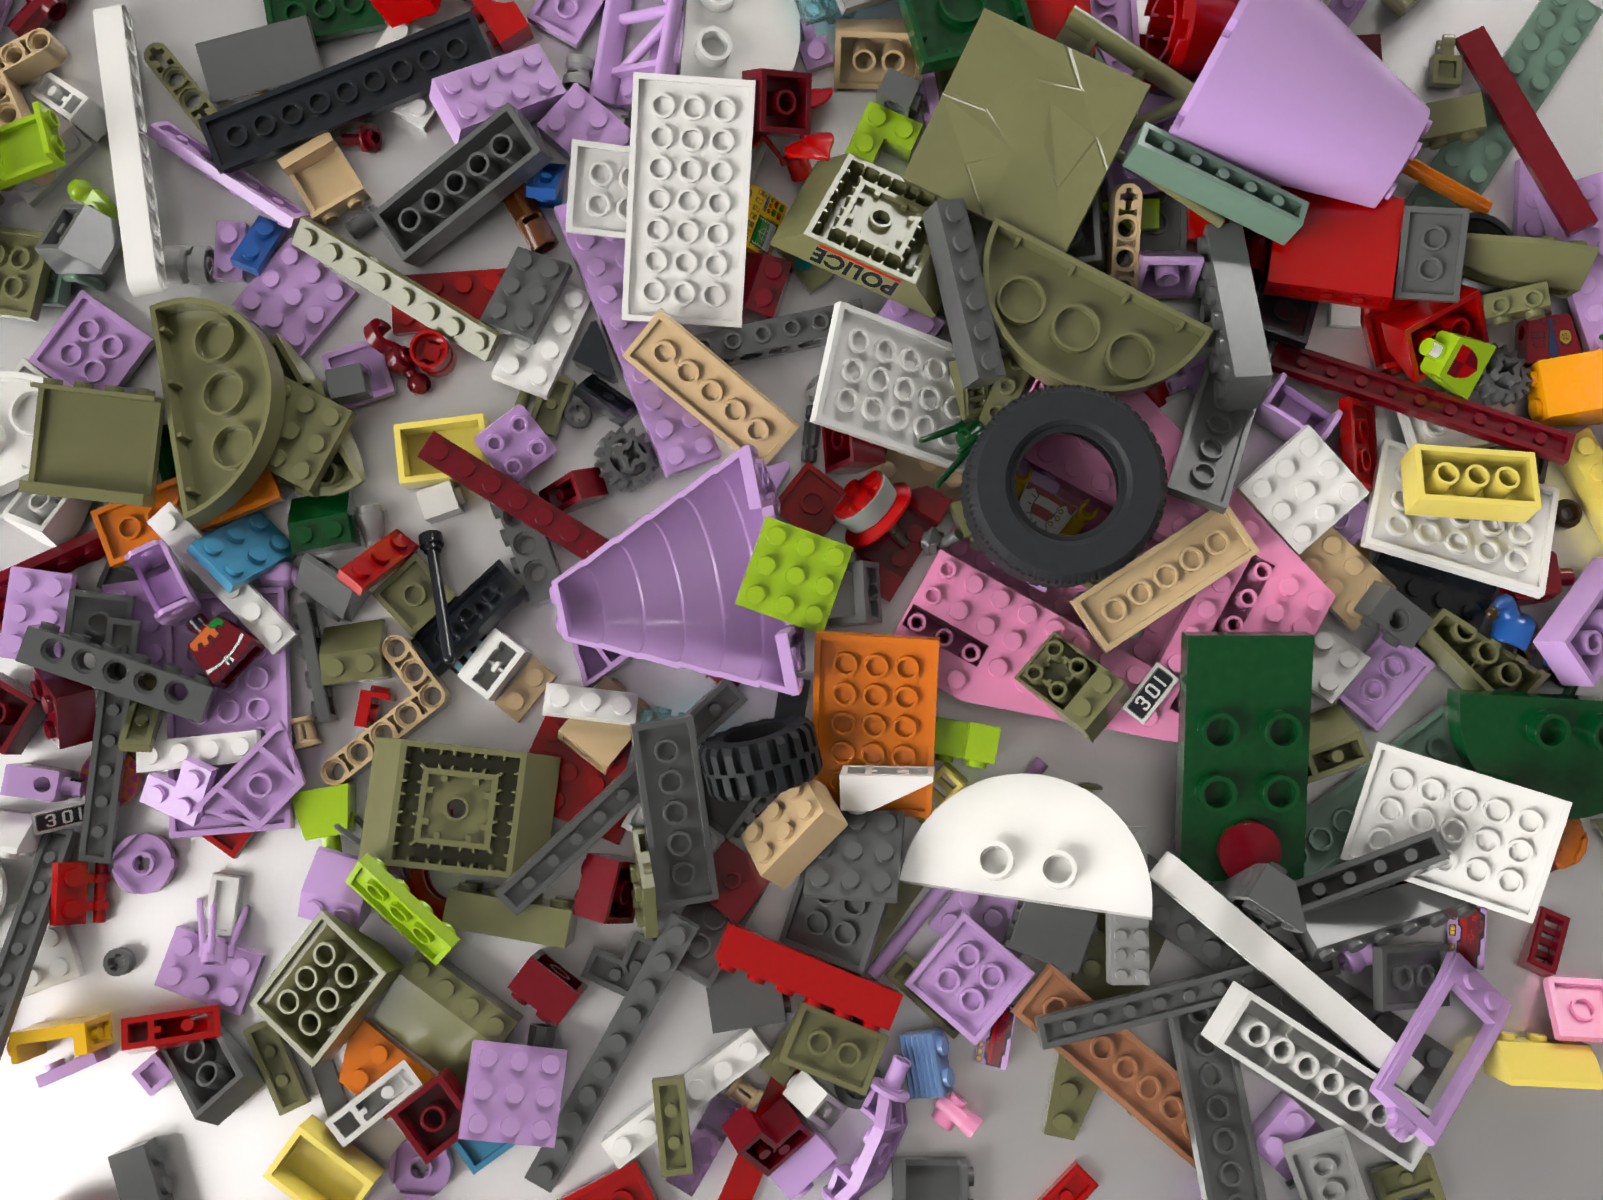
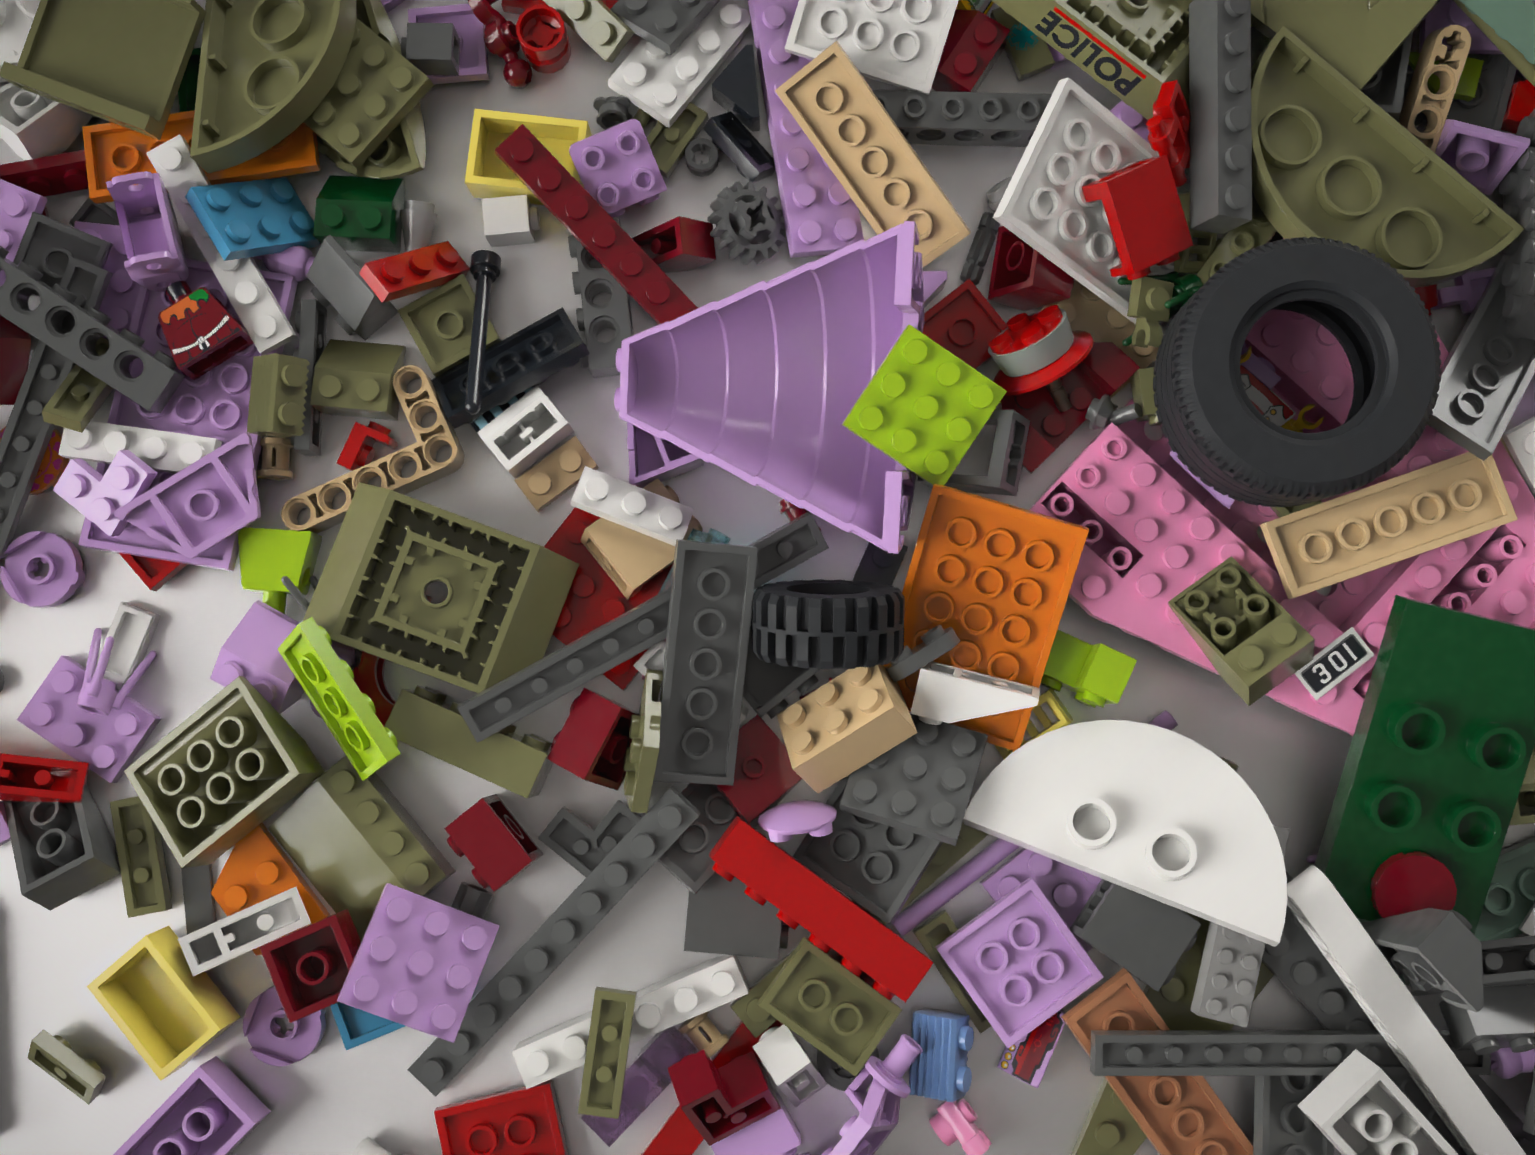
camera: 15 degrees right, 0 degrees up
none -> olive brick [247,353,310,438]
none -> dark grey plate [593,96,633,130]
none -> lavender dish [758,800,837,843]
none -> dark grey plate [885,625,960,682]
none -> red panel [1082,154,1193,280]
none -> olive plate [1127,277,1174,348]
none -> red plate [1146,80,1190,187]

